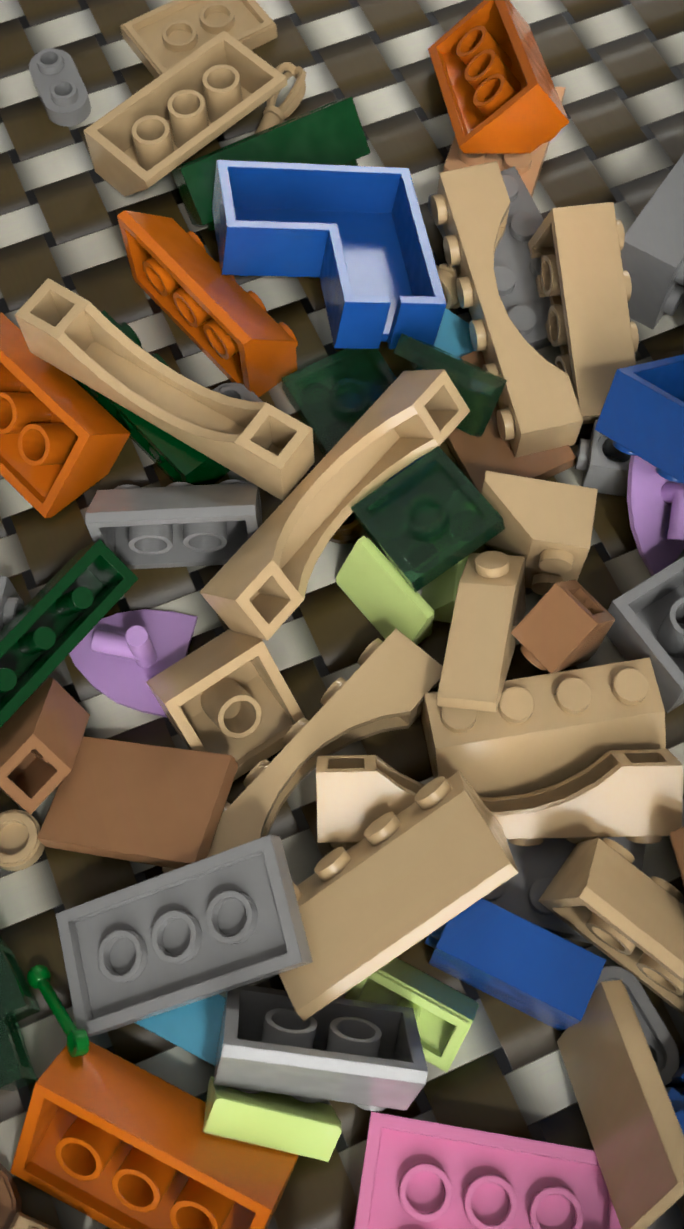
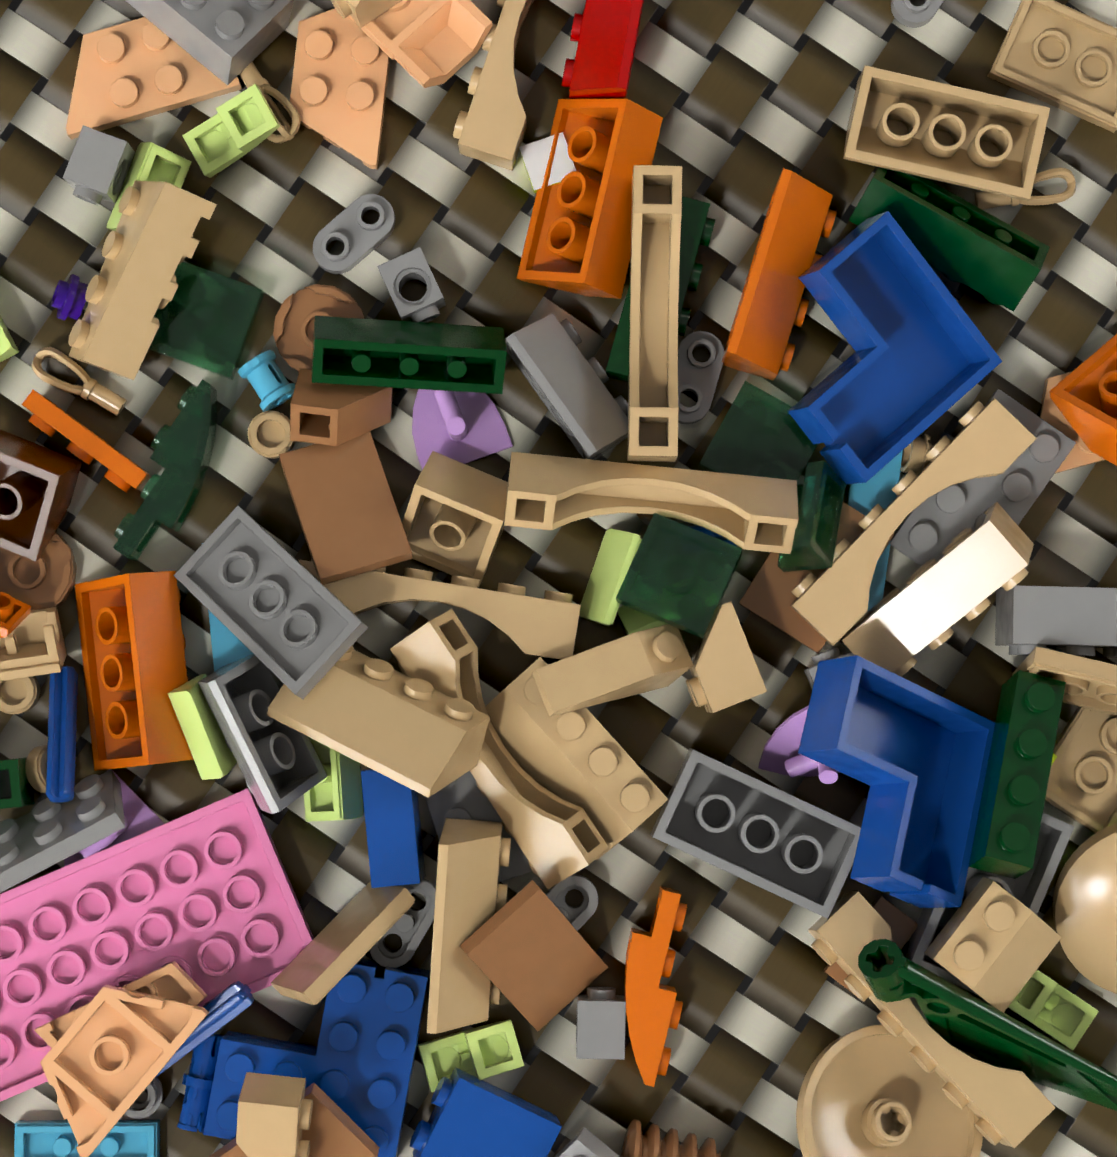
camera: 55 degrees right, 20 degrees up
green hinge [27,965,89,1057] -> none
medium nougat slope [511,579,615,674] -> none

